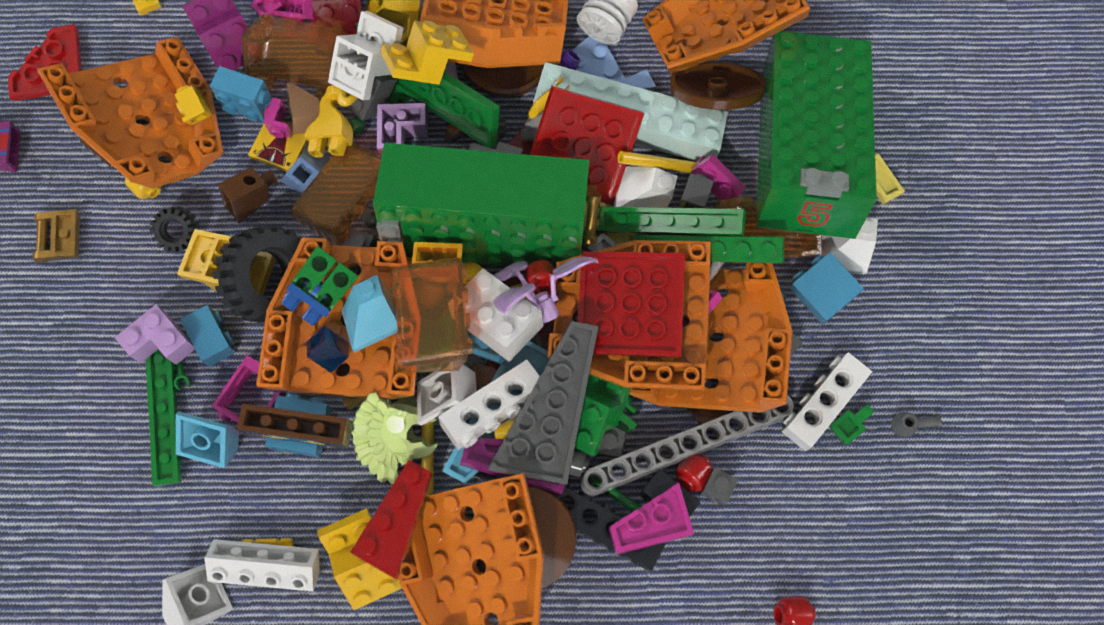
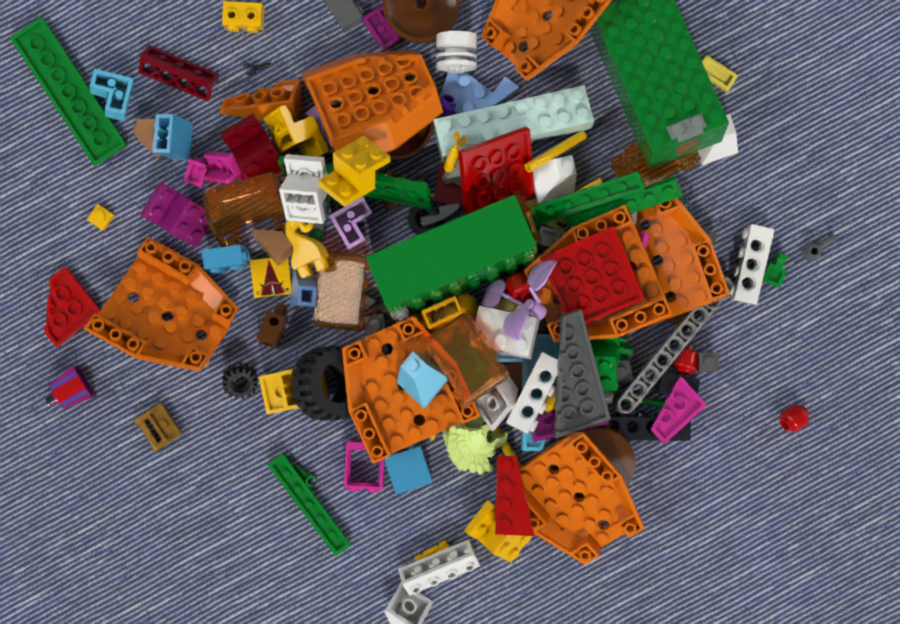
camera: 25 degrees left, 15 degrees up
lavender brick [114,305,195,365] -> none
yellow brick [175,85,212,126] -> none
medium azure slope [176,411,239,468] -> none
dark azure brick [180,305,236,367] -> none
reddish brown brick [237,404,353,449] -> none
dark pink bracket [263,97,293,138] -> none
green hips [281,246,359,326] -> none
clear blue panel [307,325,349,372] -> none
reddish brown dish [670,61,766,110] -> none
dark grey brick [679,173,714,208] -> none
dark pink bracket [691,154,746,204] -> none
dark azure brick [789,252,864,325] -> none

